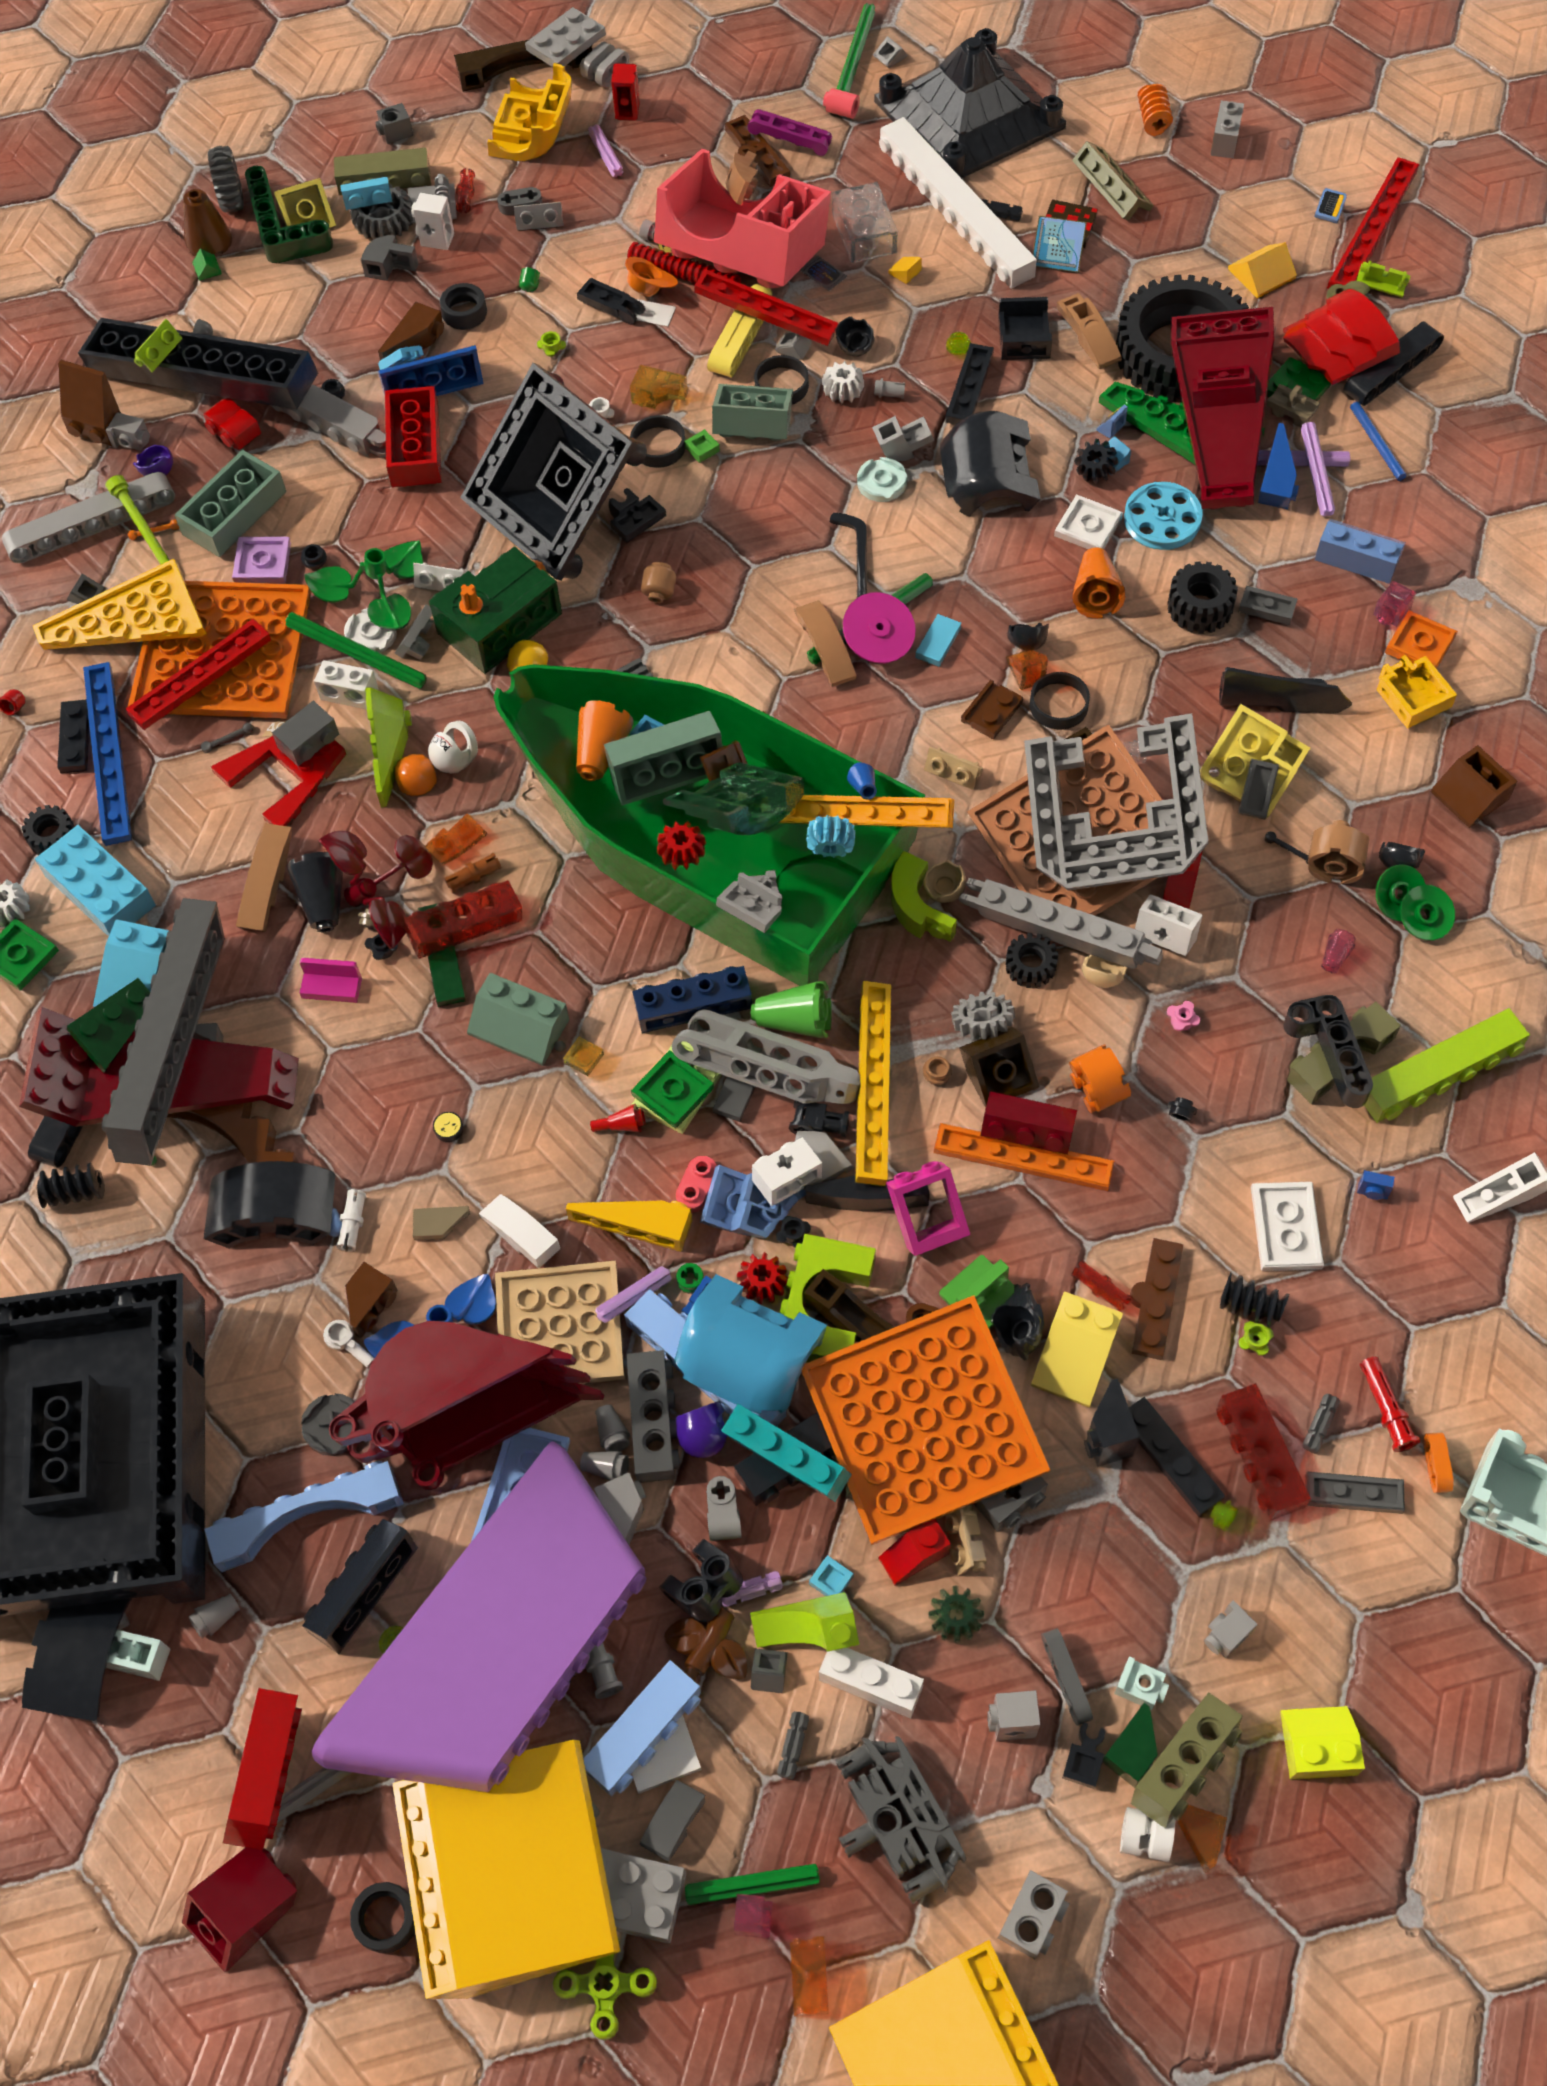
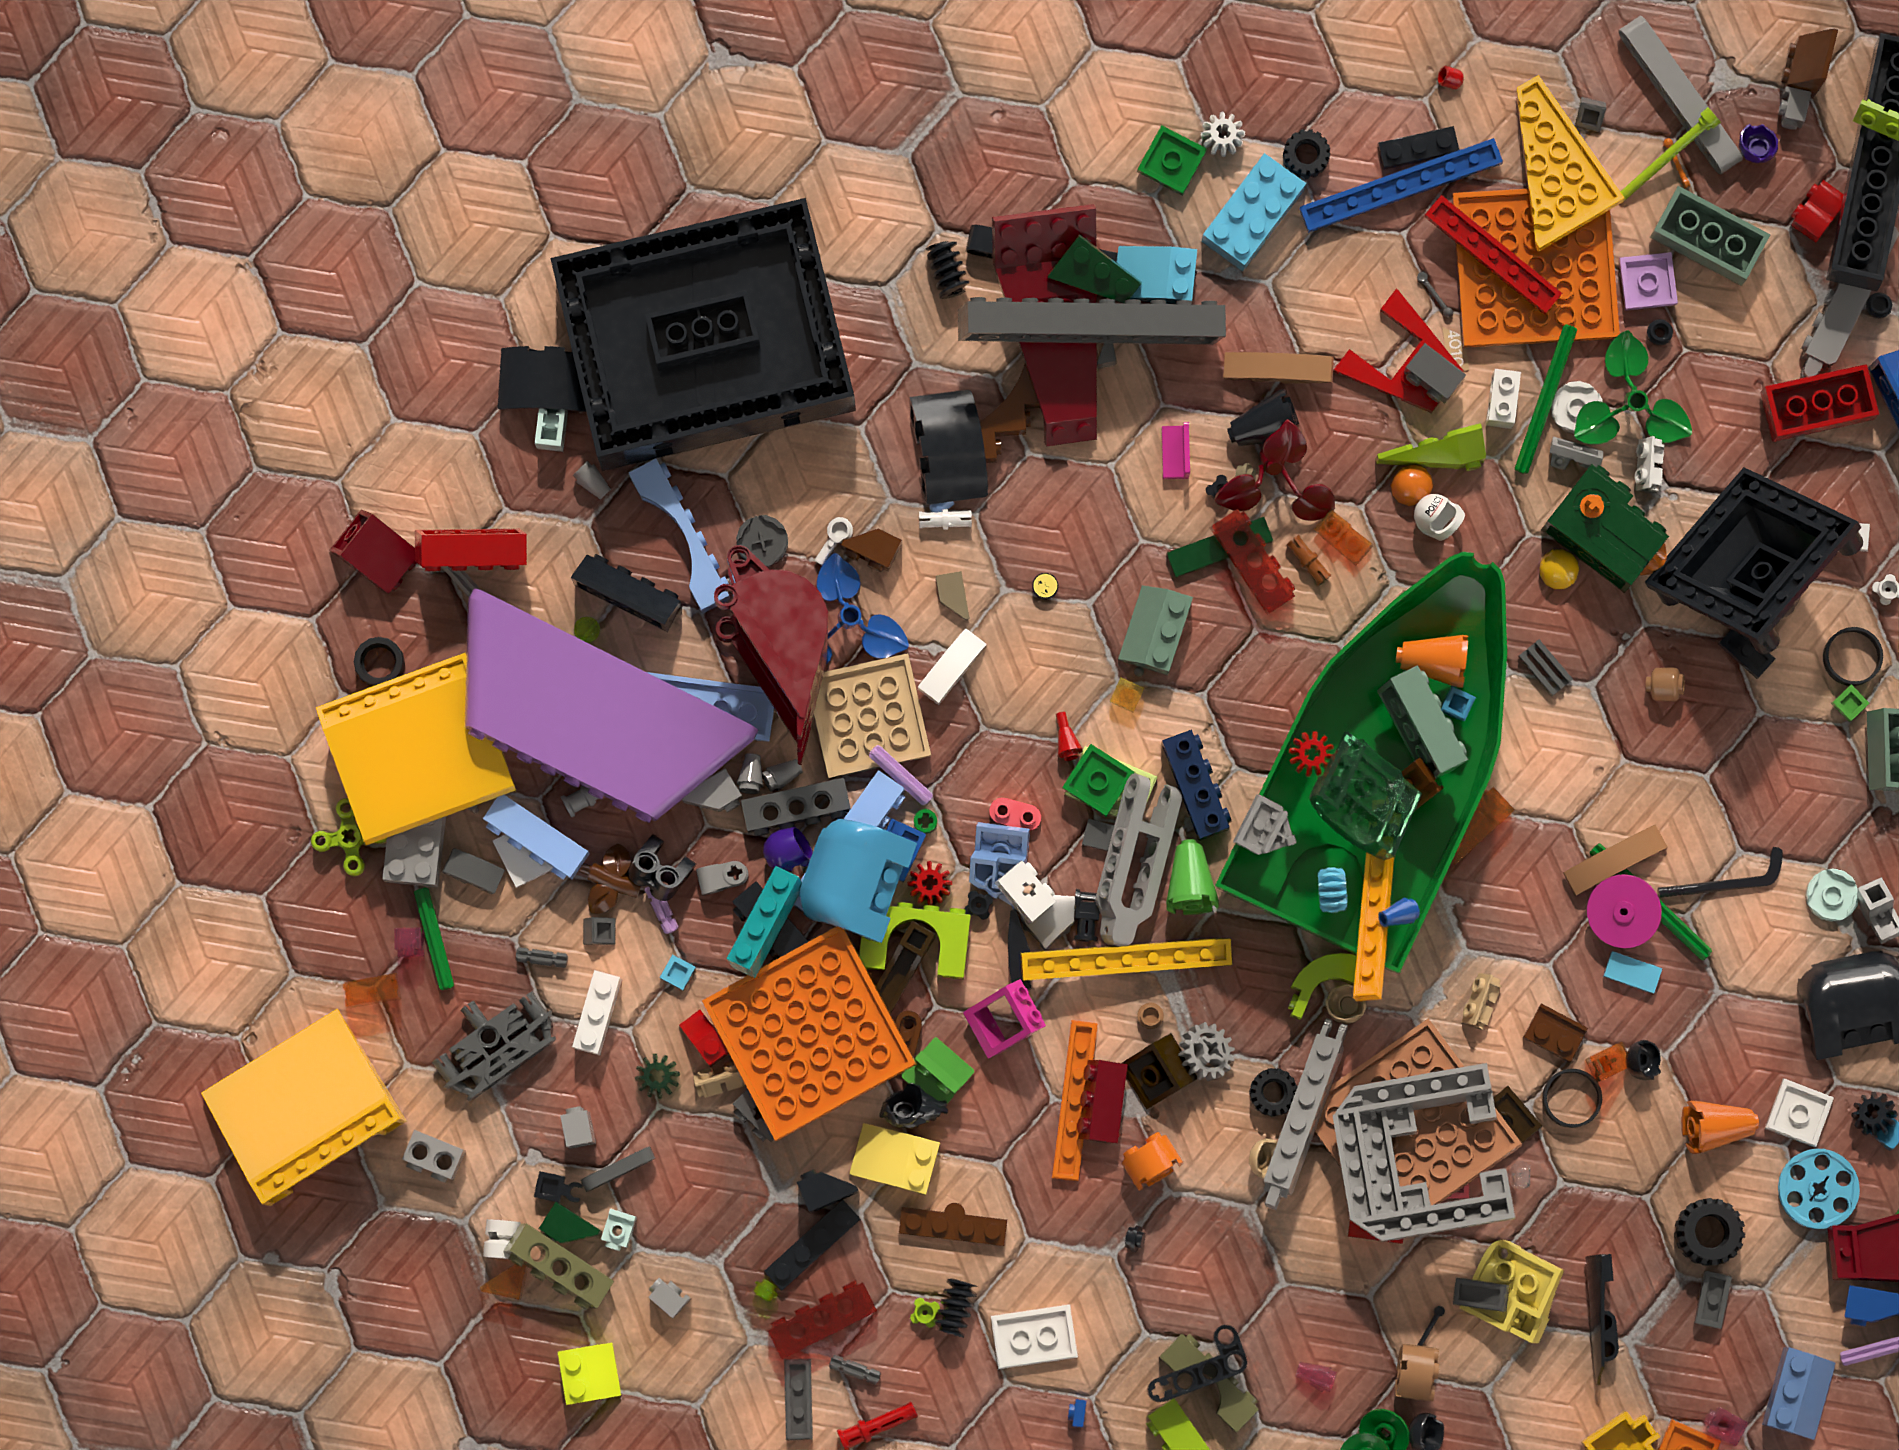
camera: 80 degrees right, 20 degrees up
yellow slope [565,1200,692,1252] -> none
lime arch [750,1592,860,1652] -> none
clear red pin [1071,1260,1132,1312] -> none
white brick [1135,894,1203,956] -> none
bright pink plate [1167,1001,1200,1031] -> none

